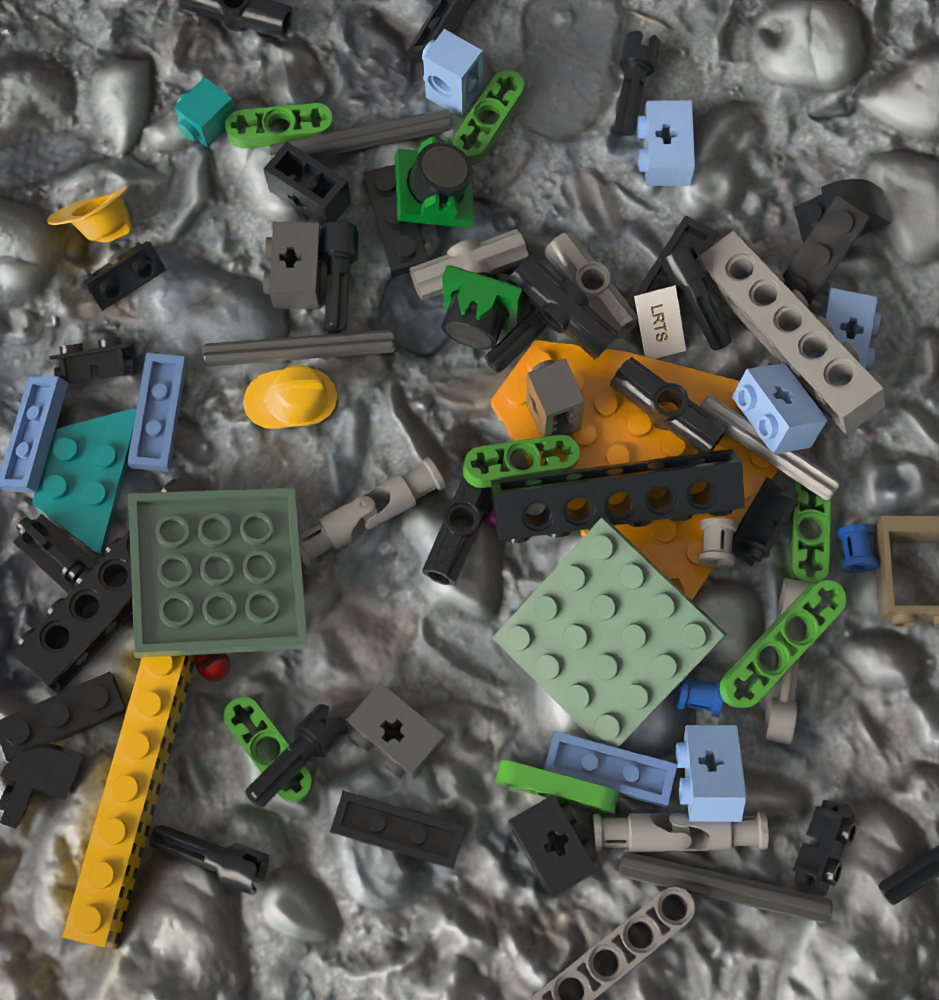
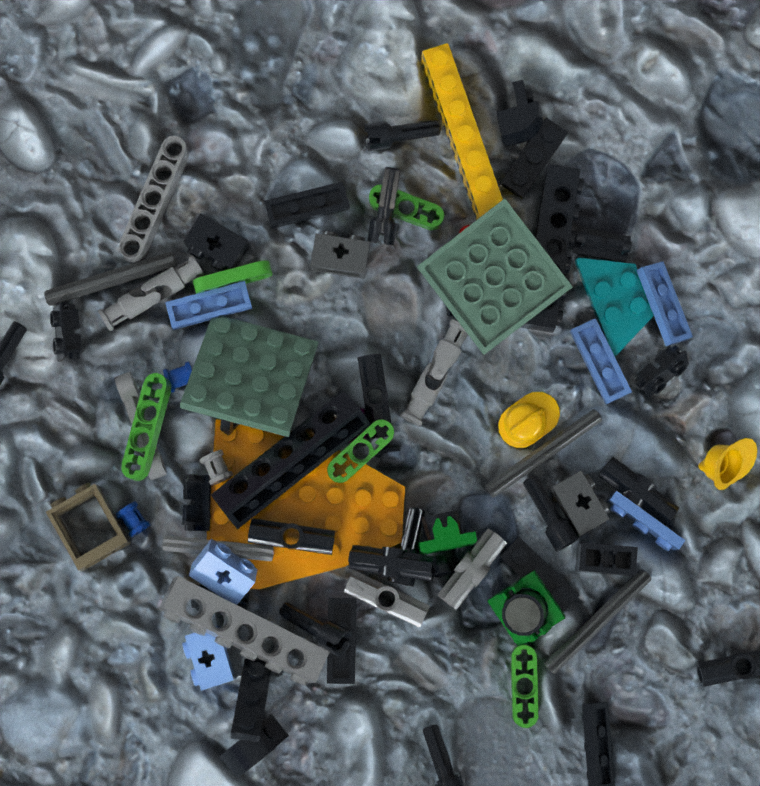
camera: 145 degrees right, 10 degrees up
black hinge [82,241,166,311] -> none
teal brick [174,77,235,147] -> none
bright green beam [225,103,334,149] -> none
light blue brick [422,29,483,119] -> none
dark grey brick [526,358,585,437] -> none
white sticker [634,285,686,359] -> none
light blue brick [637,100,695,186] -> none
light blue brick [676,725,746,822] -> none
bright green beam [789,481,831,584] -> none
none -> black piece [598,457,679,526]
none -> medium blue plate [606,491,685,551]

